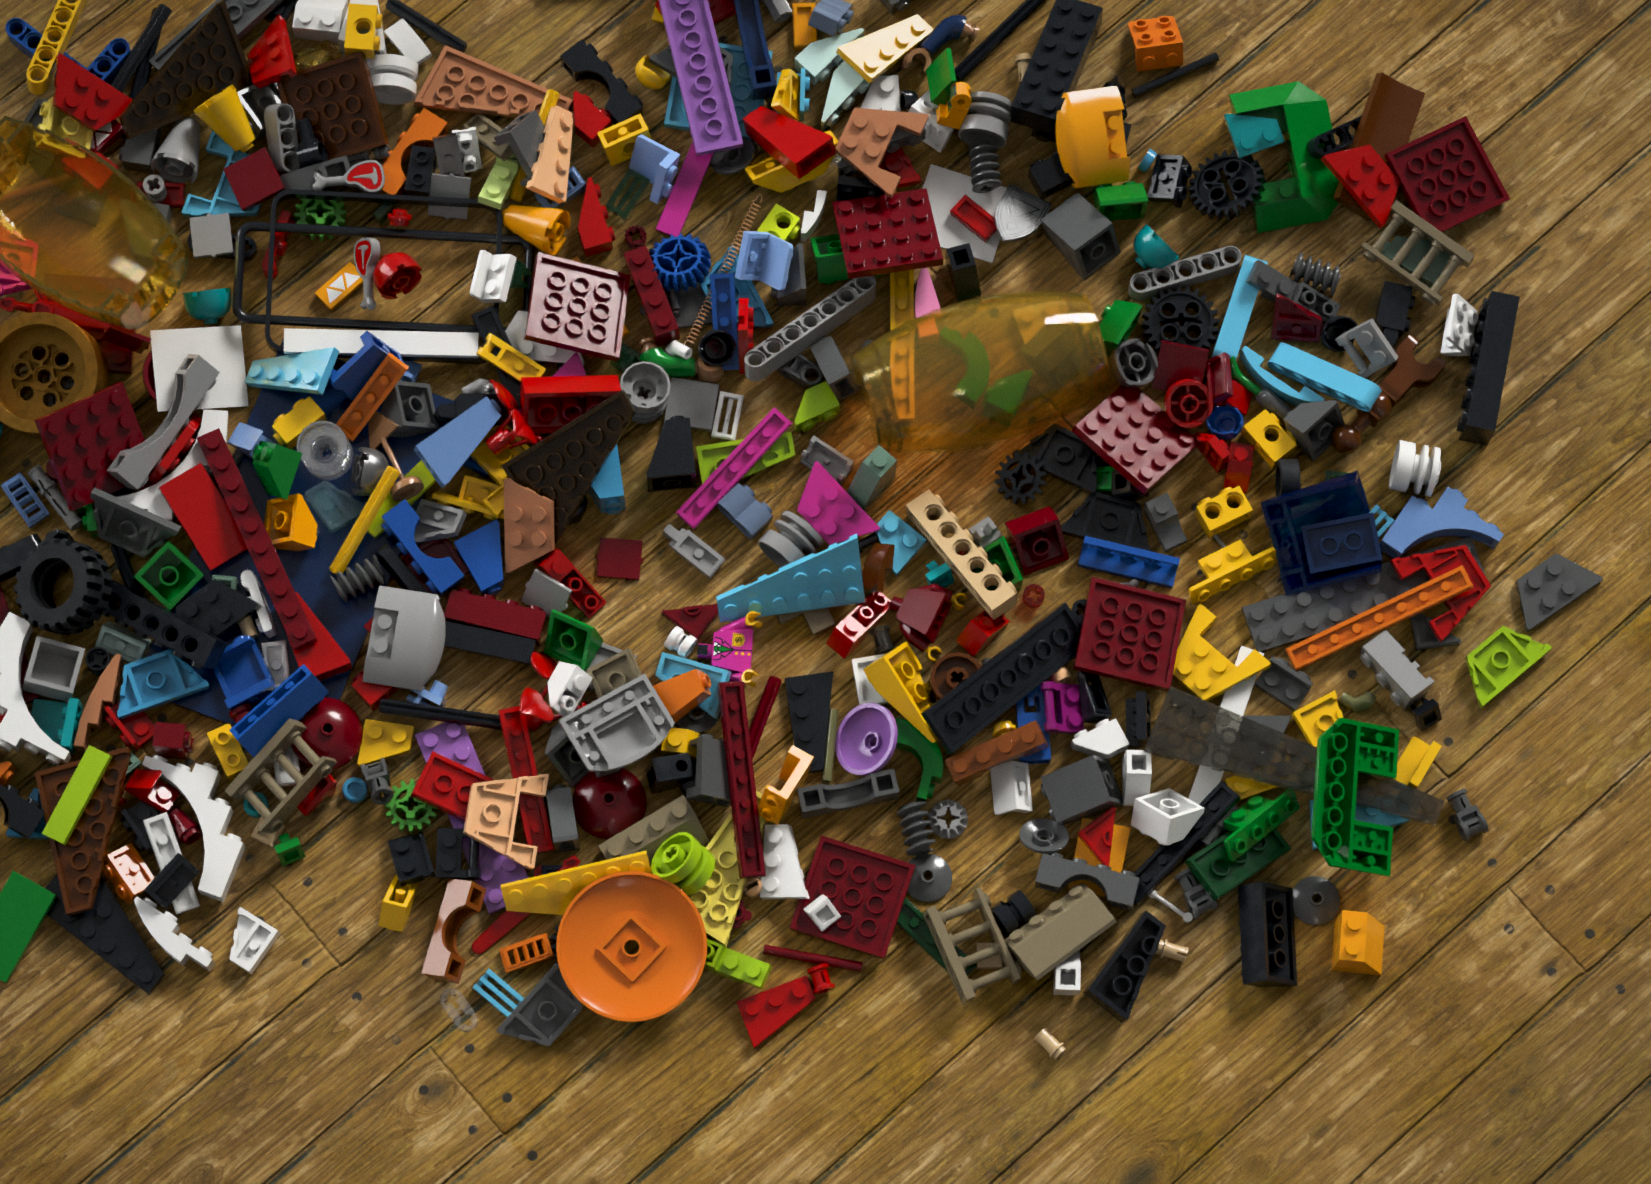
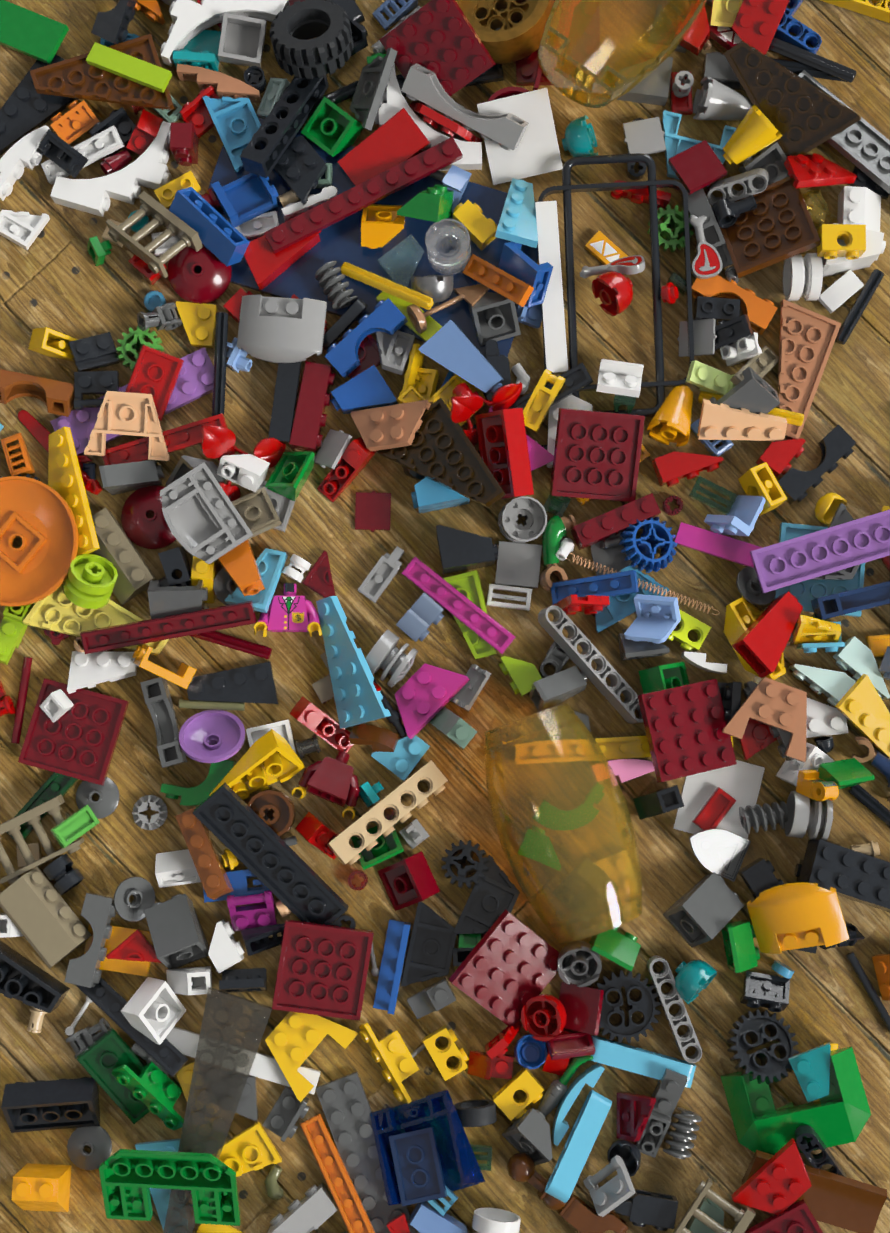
camera: 90 degrees right, 10 degrees up
black hair [698,329,736,366] -> none
dark grey piece [897,801,936,856] -> none
none -> bright green tile [50,804,100,848]

